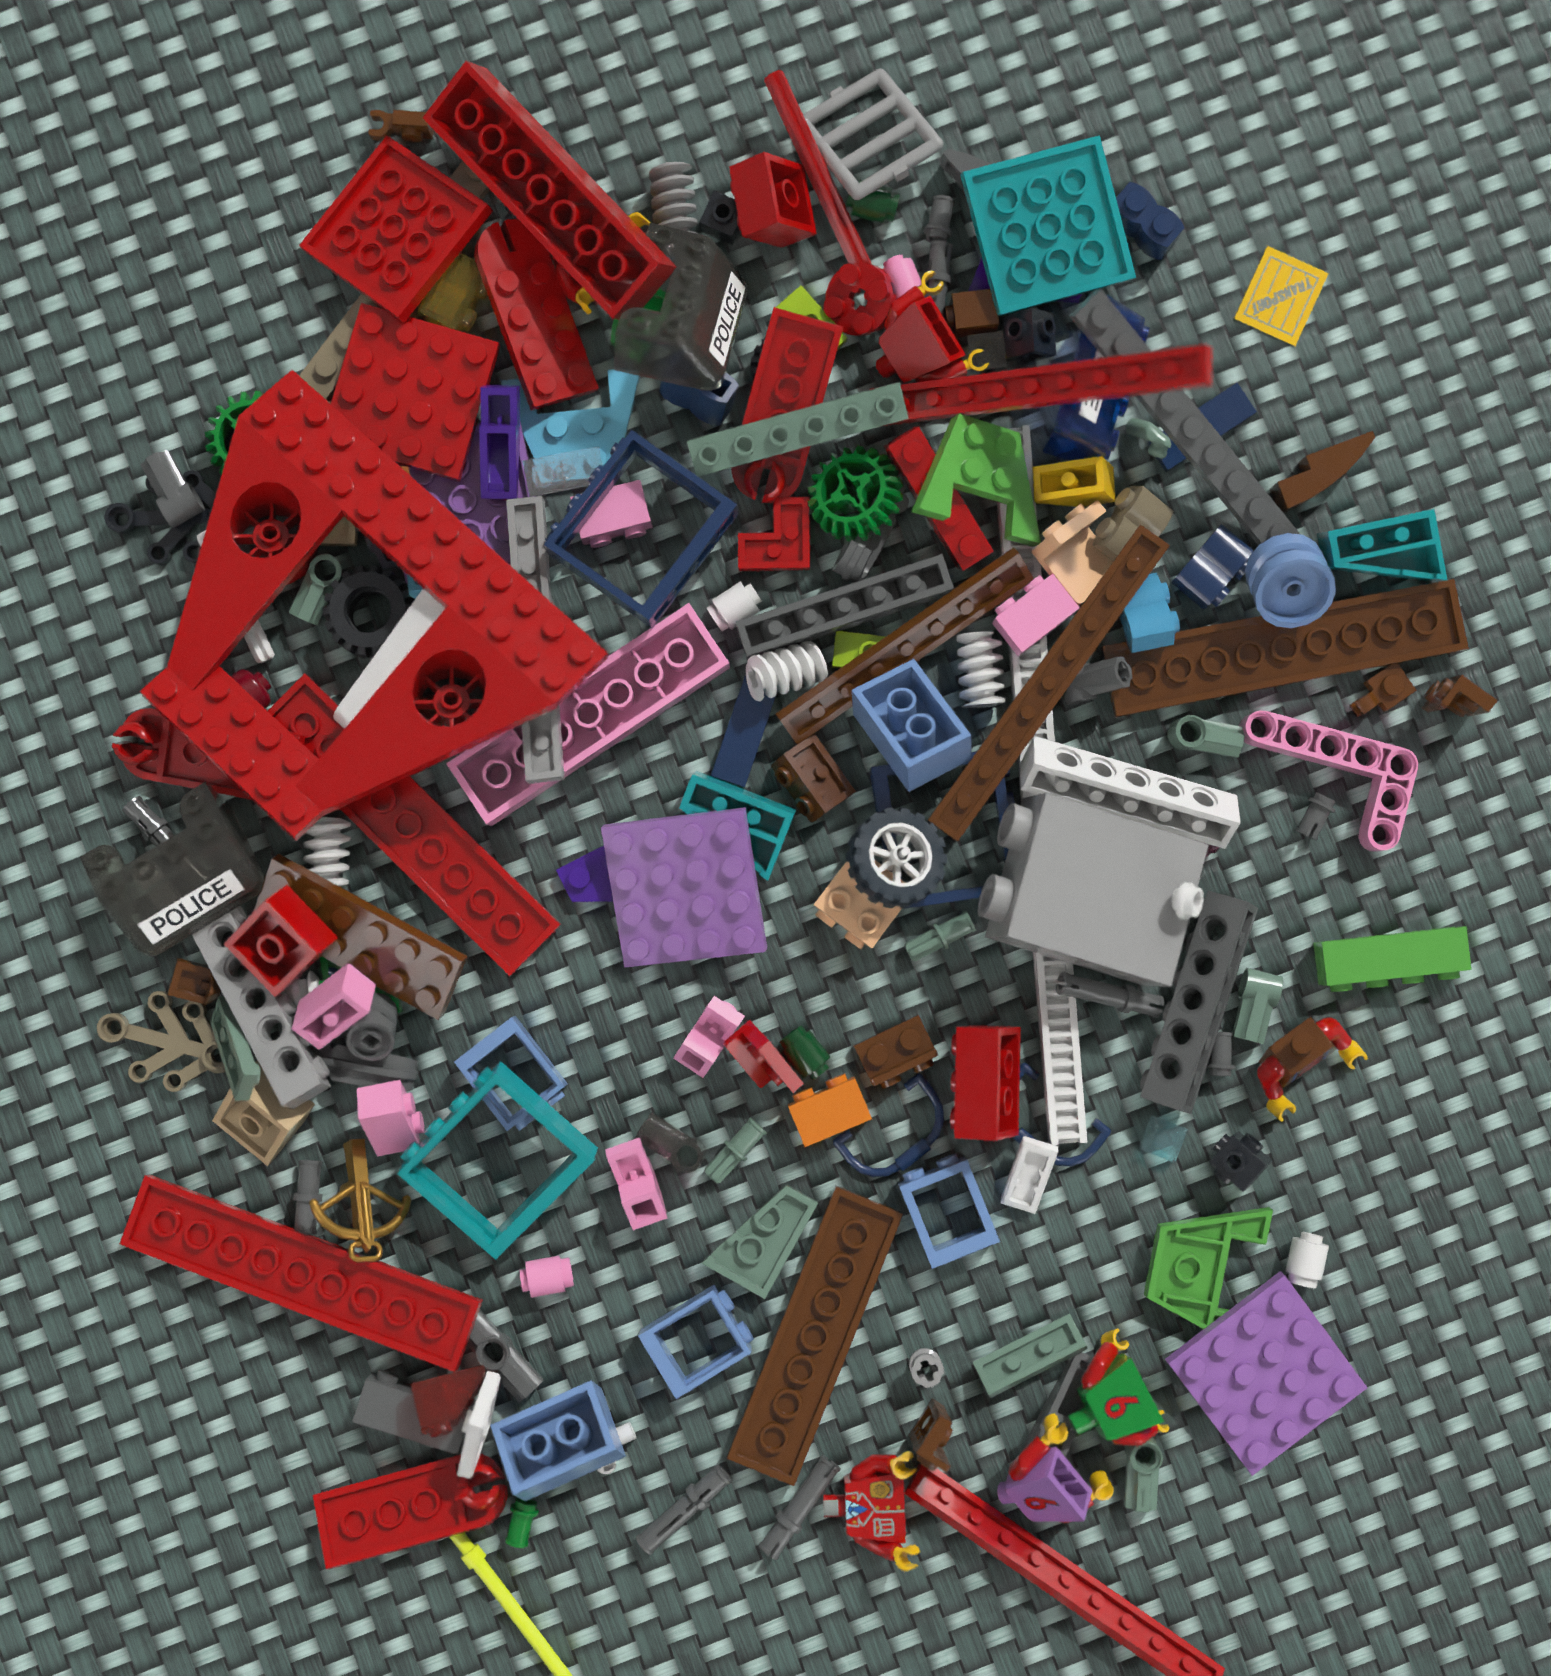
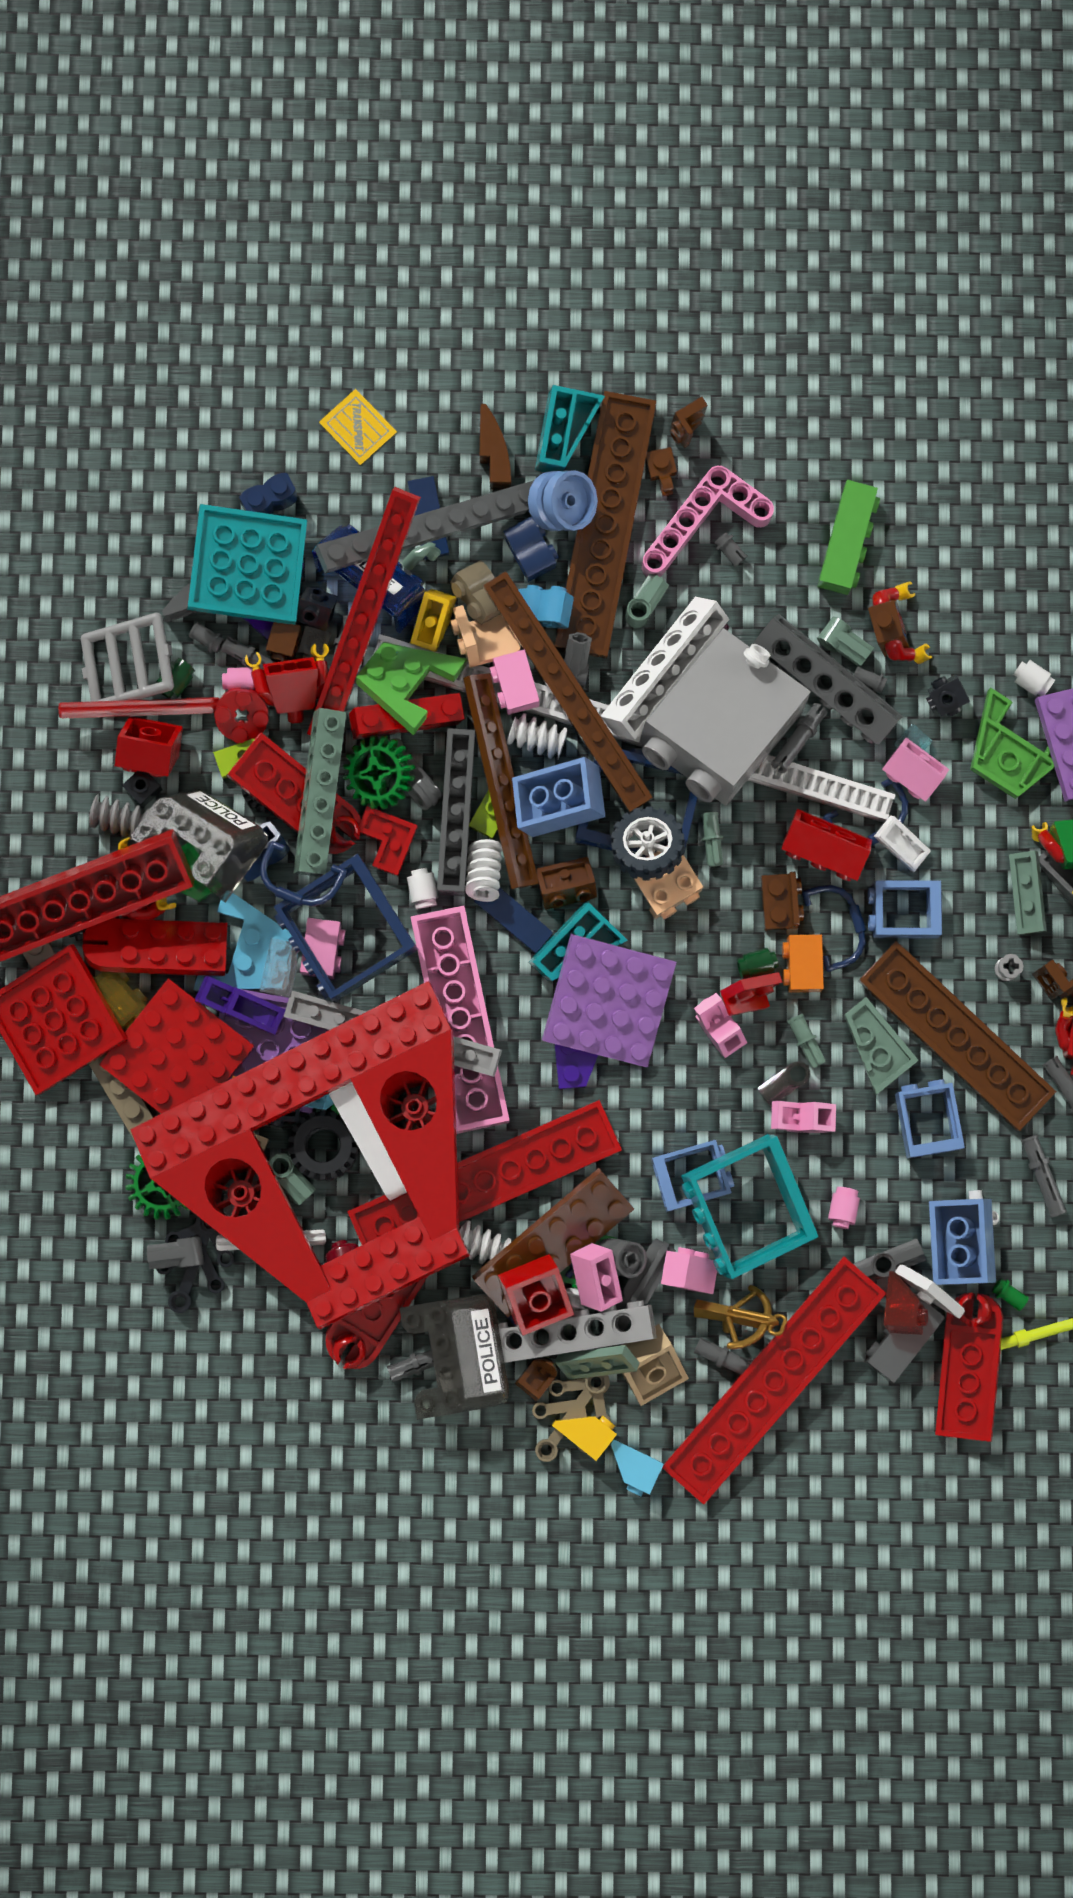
camera: 75 degrees left, 5 degrees down
none -> dark blue piece [260,841,347,906]
none -> yellow slope [552,1415,617,1461]
none -> medium azure slope [610,1439,664,1496]
none -> bright pink brick [882,738,949,802]

